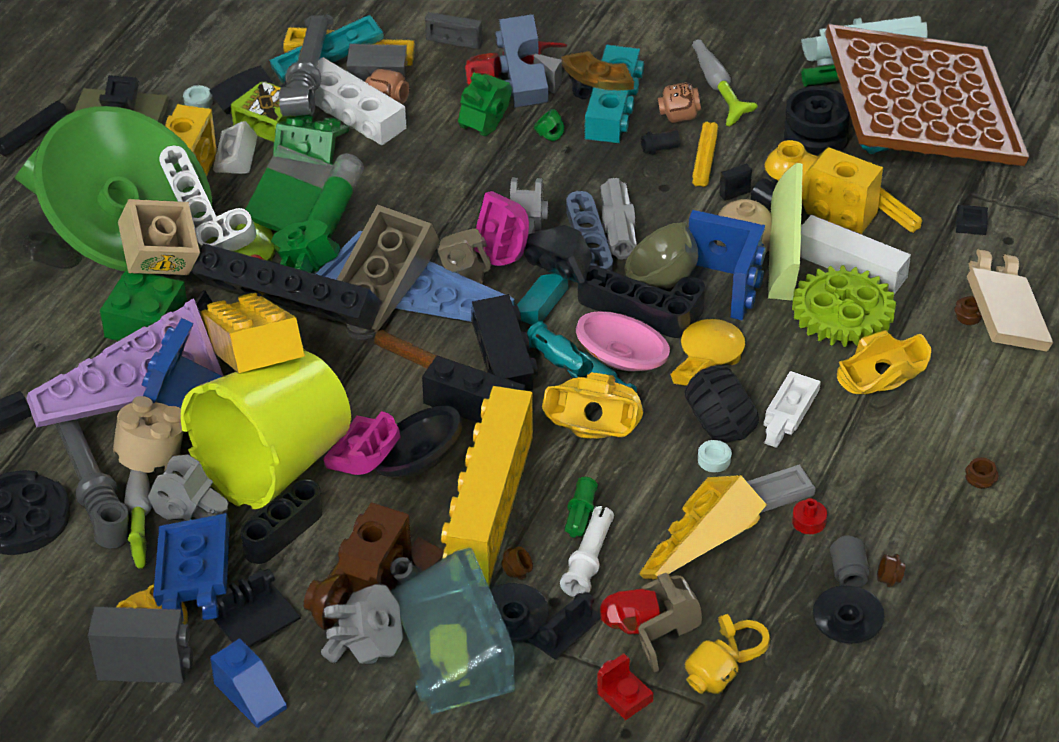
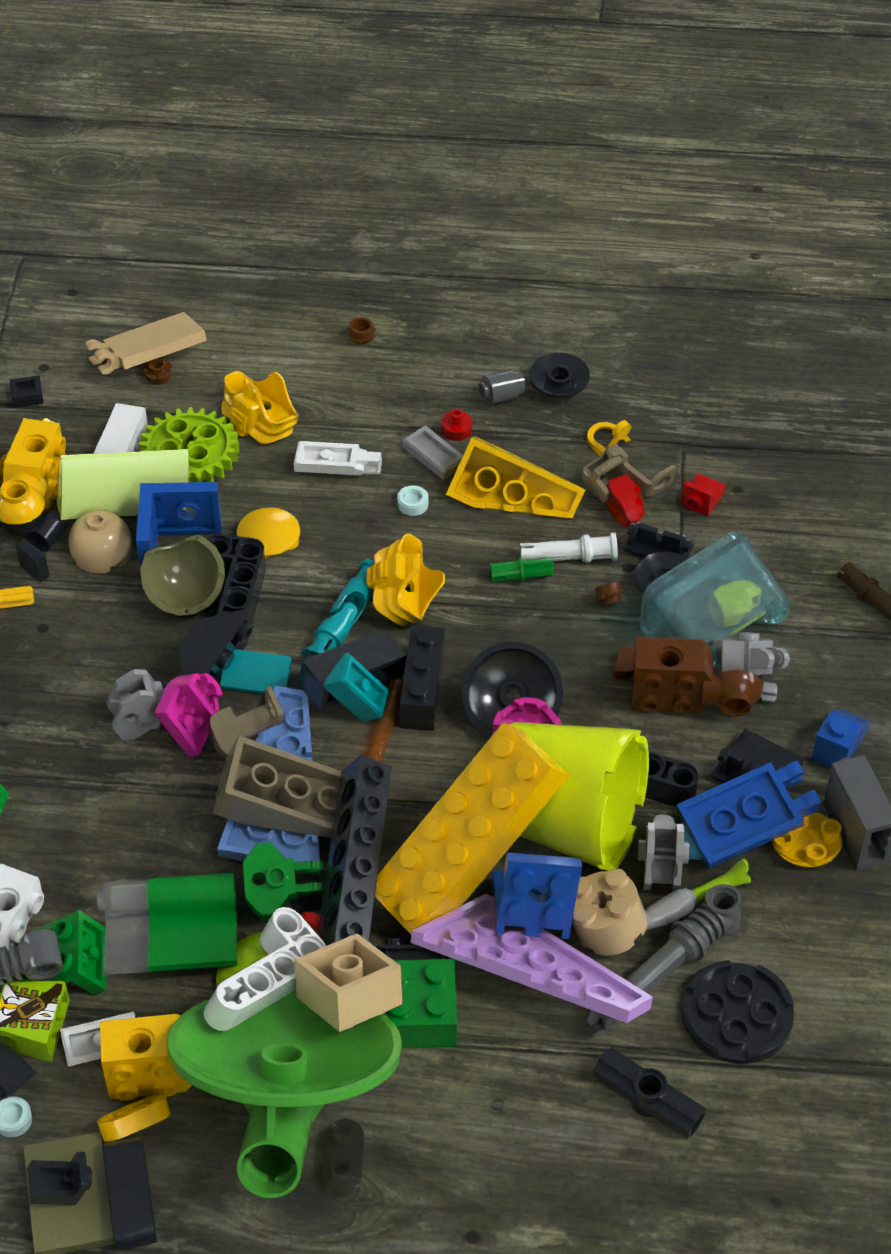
camera: 110 degrees left, 5 degrees up
yellow brick [441,386,533,588] -> none
sand blue beam [566,191,613,271] -> none
bright pink dish [576,312,670,371] -> none
light grey piece [601,178,637,259] -> none
yellow tile [670,356,716,386] -> none
black wheel [684,365,759,443] -> none
yellow head [685,639,738,694] -> none
reddish brown plate [877,553,905,587] -> none
none -> teal slope [323,653,389,722]

